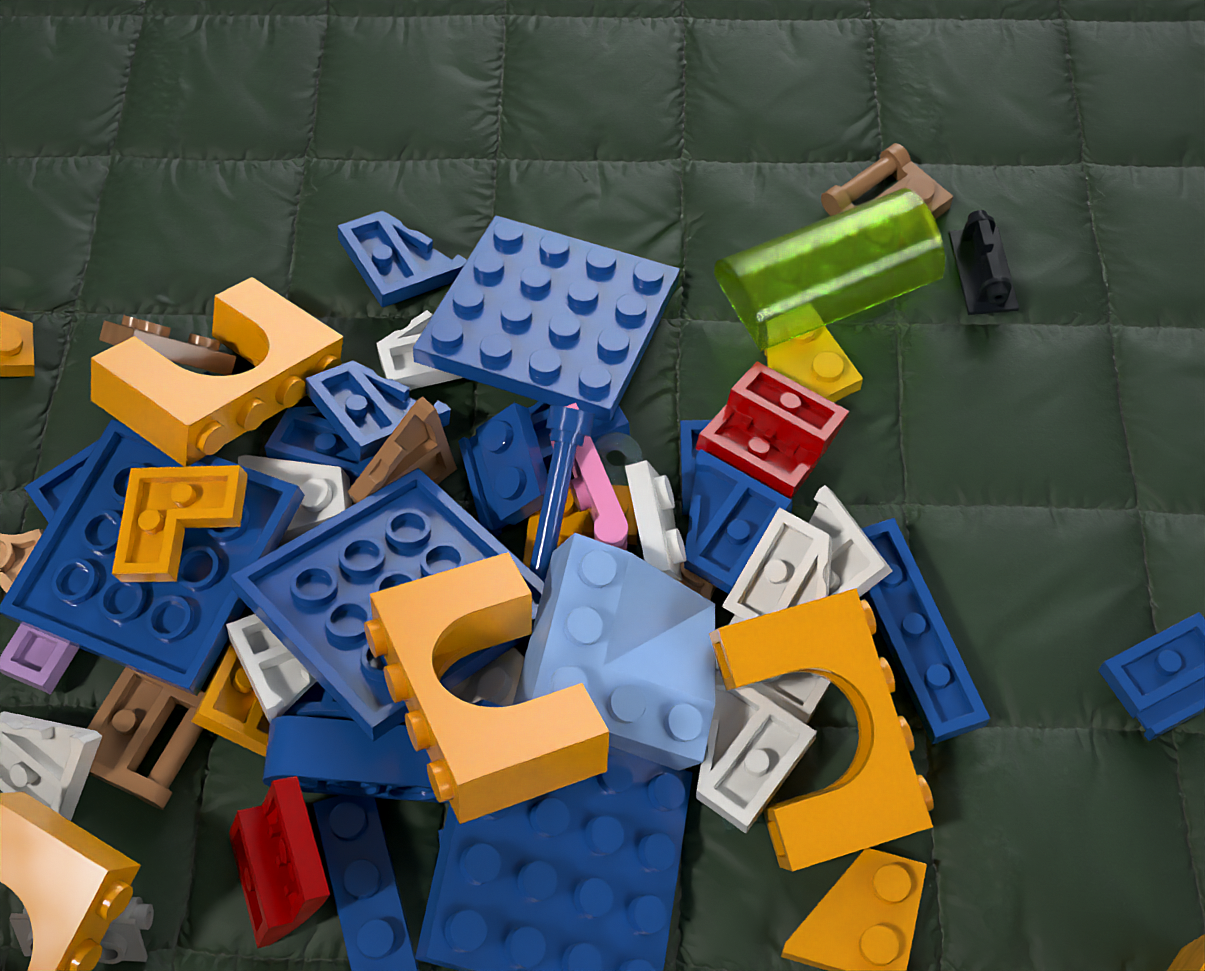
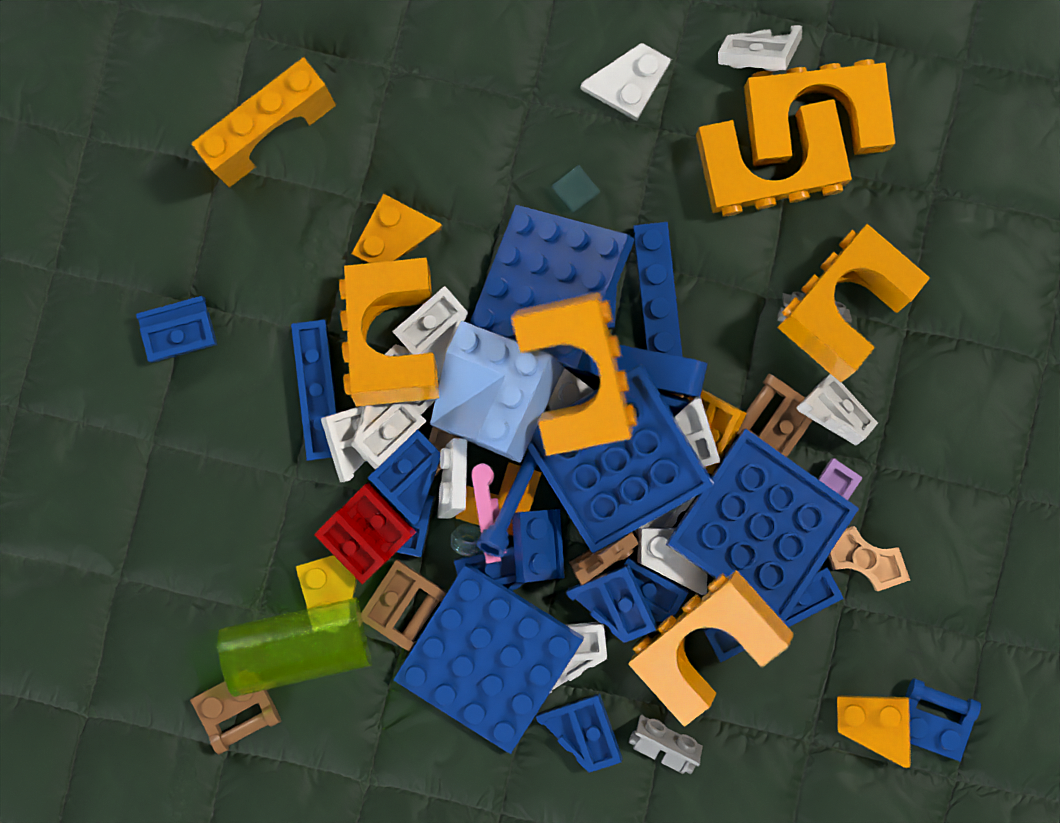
camera: 165 degrees left, 25 degrees up
medium nougat plate [99,315,236,376] -> none
light orange plate [112,465,248,582] -> none
red slope [228,776,330,949] -> none
black hinge [948,210,1019,315] -> none
none -> medium nougat plate [358,559,447,652]
none -> light grey hinge [628,715,703,774]

